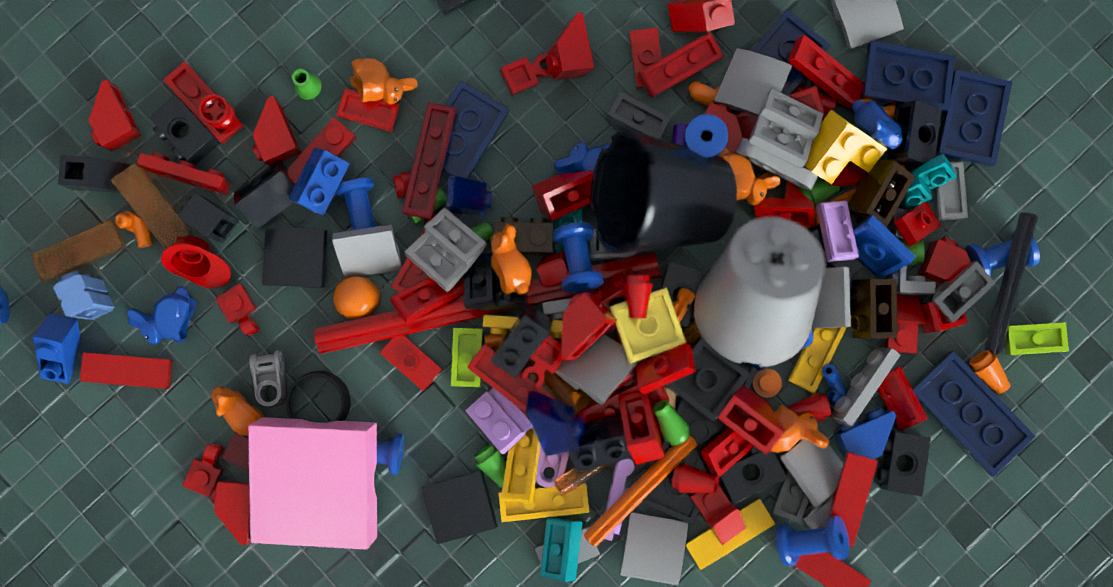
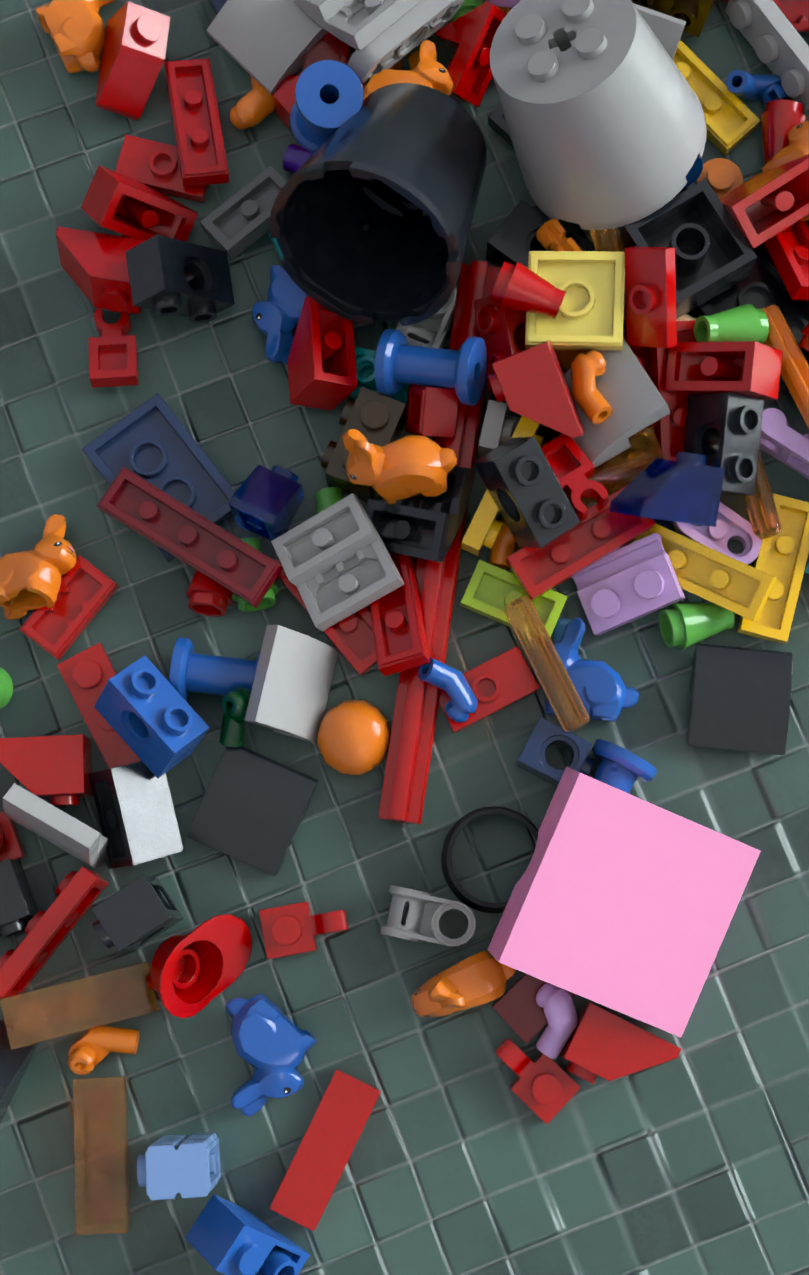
camera: 65 degrees left, 5 degrees down
none -> light grey slope [3,783,108,867]
none -> red slope [81,165,198,242]
none -> black brick [125,235,235,323]
none -> dark green arm [219,687,251,747]
none -> blue arm [418,657,478,723]
none -> clear orange axle [505,596,590,732]
none -> dark blue brick [516,717,595,787]
none -> blue animal [532,617,639,722]
none -> lavender arm [536,983,578,1059]
none -> orange arm [571,350,613,424]

